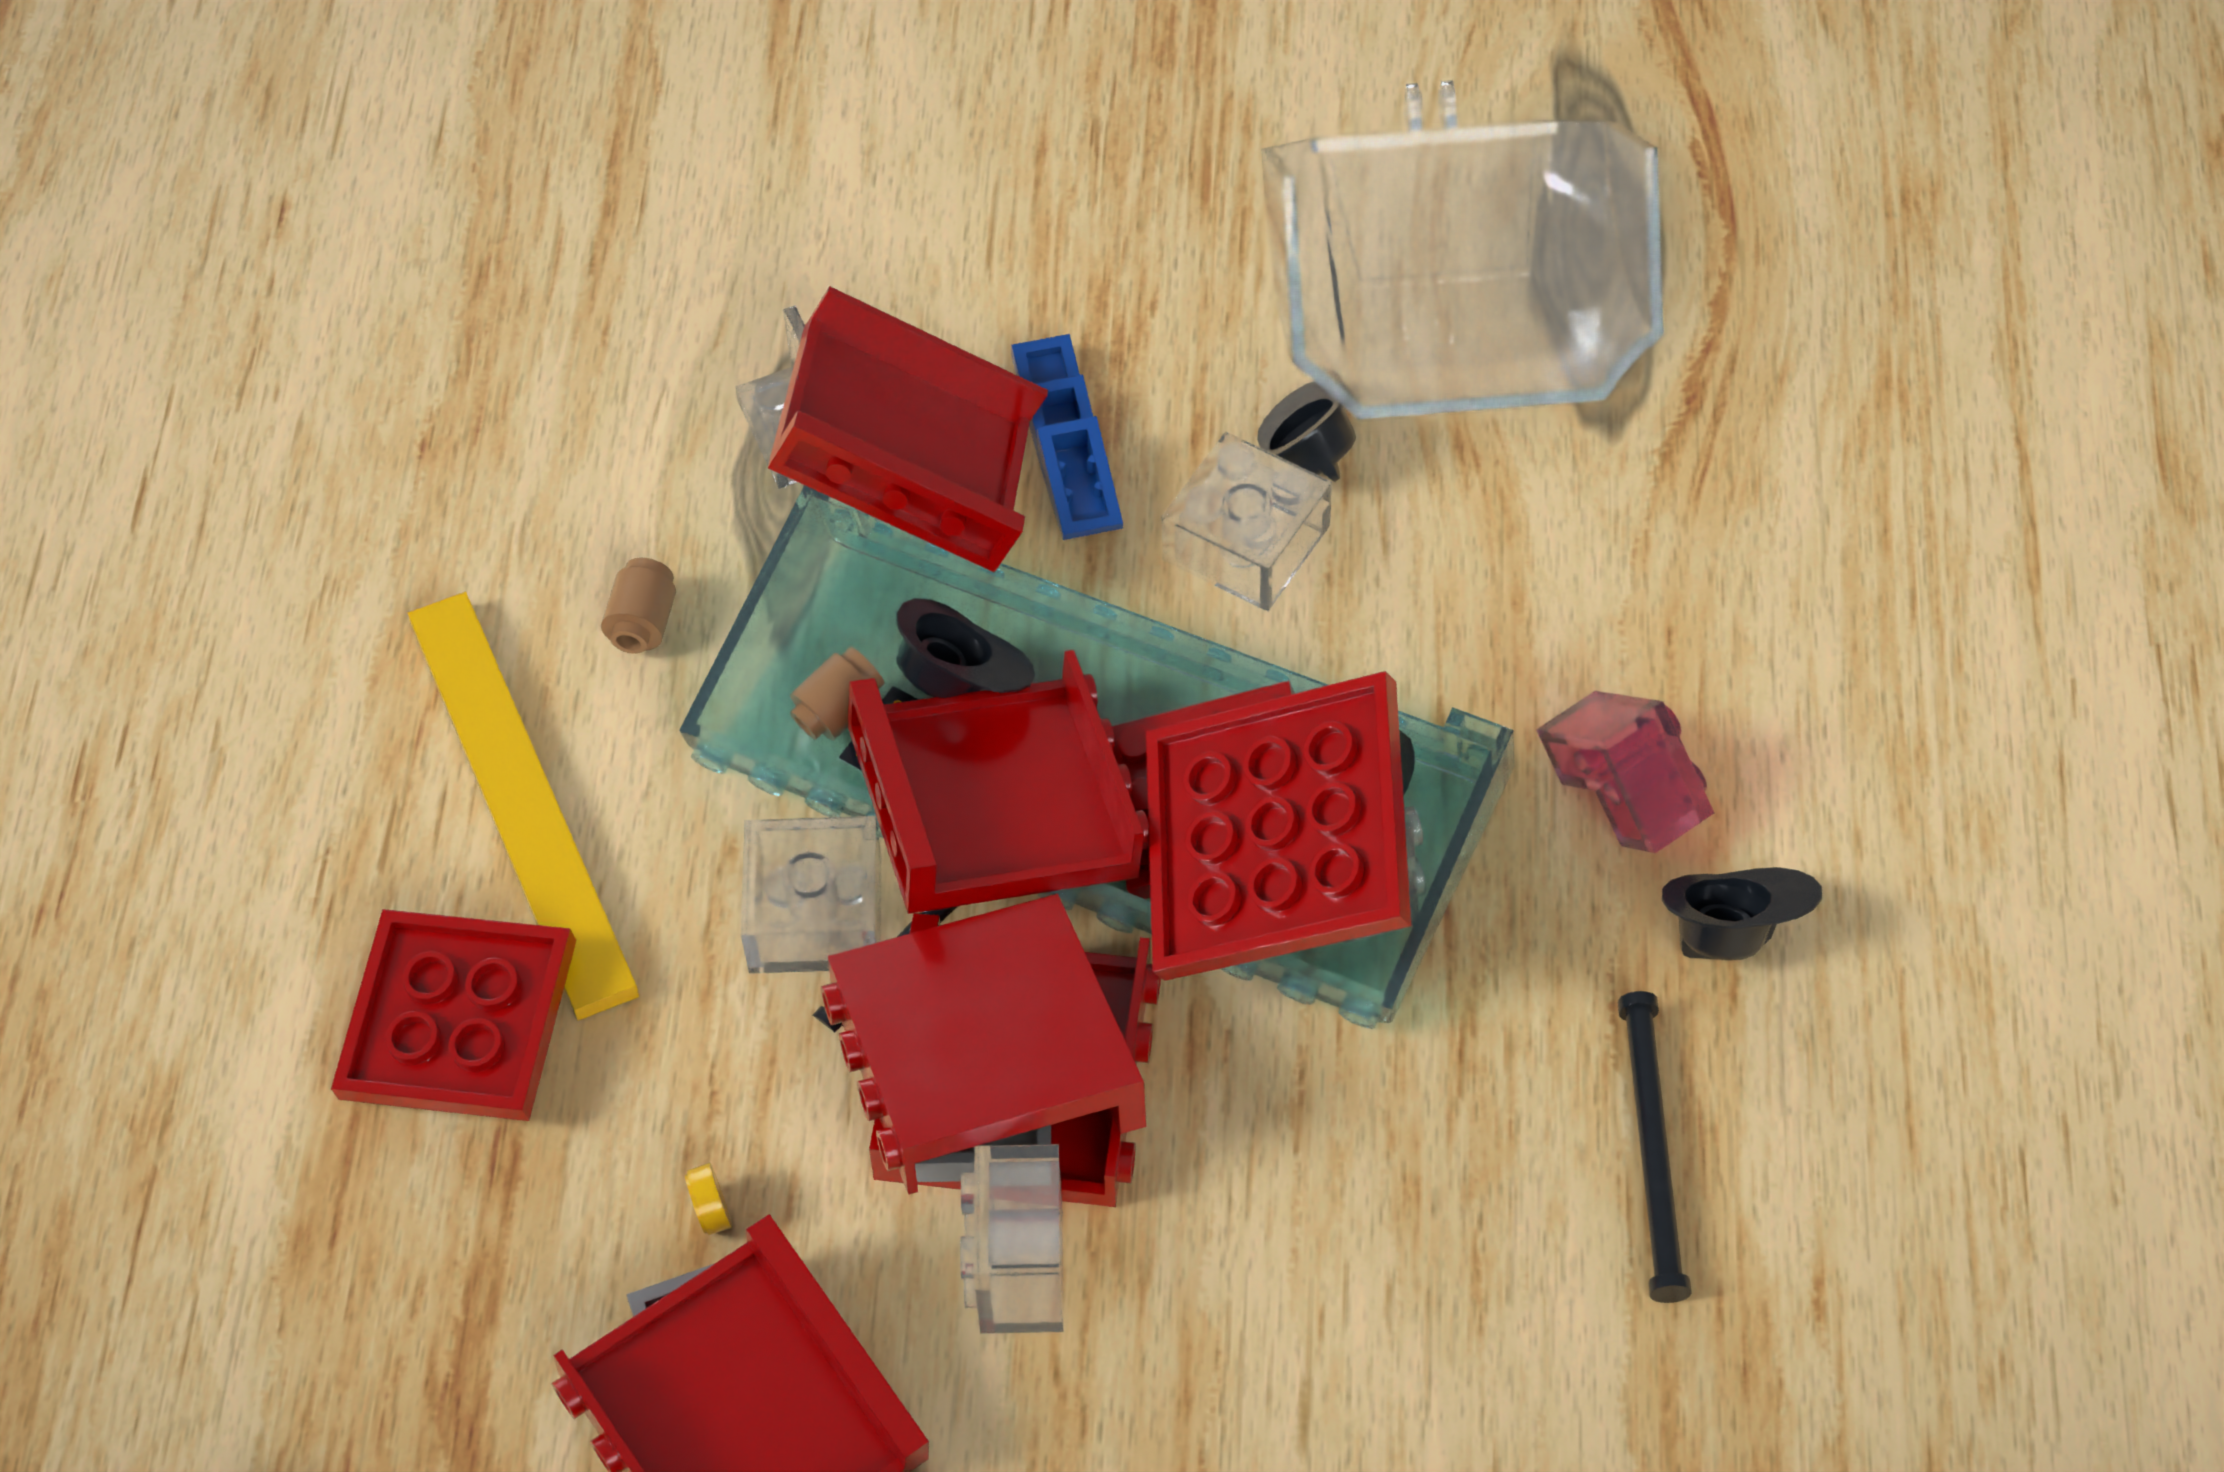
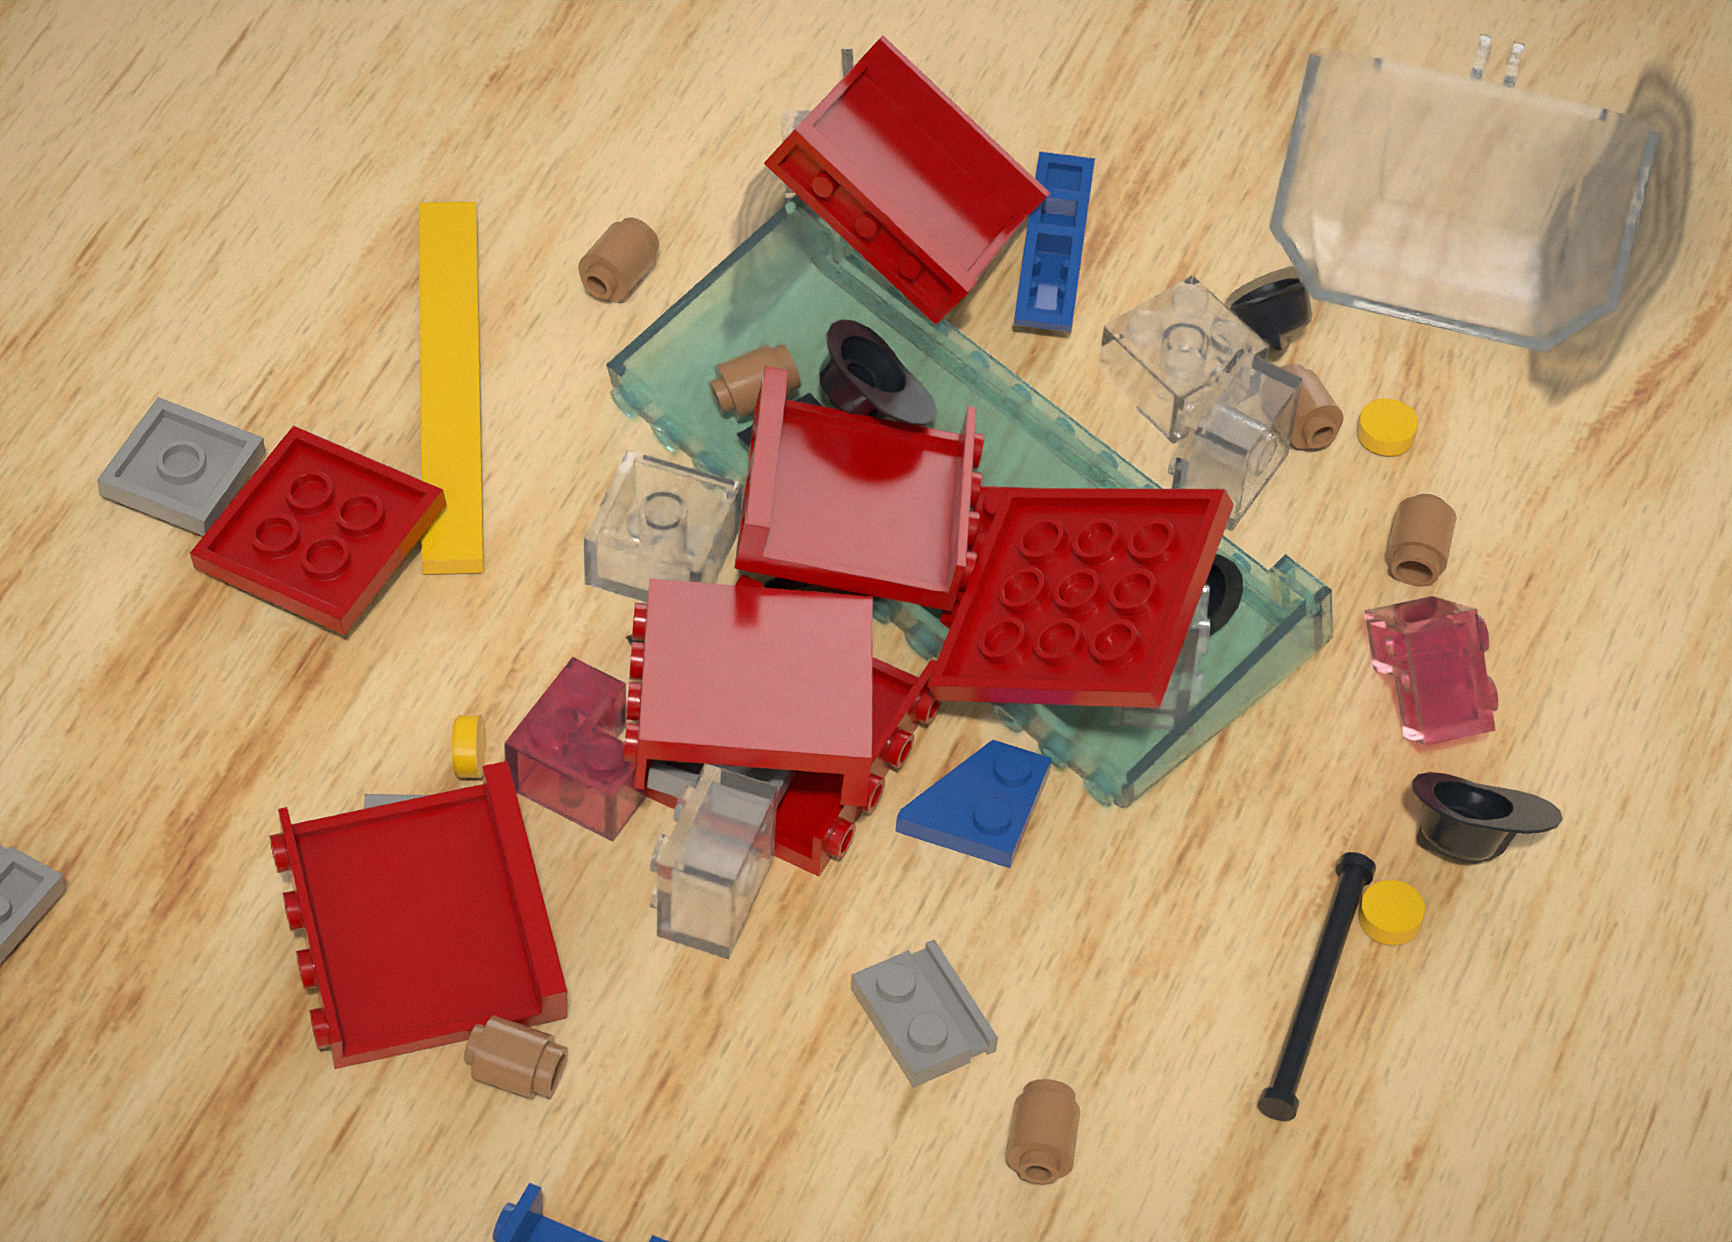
camera: 15 degrees right, 5 degrees down
none -> light grey plate [97,397,265,536]
none -> clear pink brick [504,657,647,842]
none -> light grey plate [851,939,998,1088]
none -> blue wing [895,740,1052,868]
none -> medium nougat brick [1007,1079,1081,1184]
none -> clear brick [1168,348,1303,531]
none -> medium nougat brick [1264,364,1343,450]
none -> yellow tile [1357,398,1419,456]
none -> yellow tile [1359,880,1425,945]
none -> medium nougat brick [1387,494,1457,586]

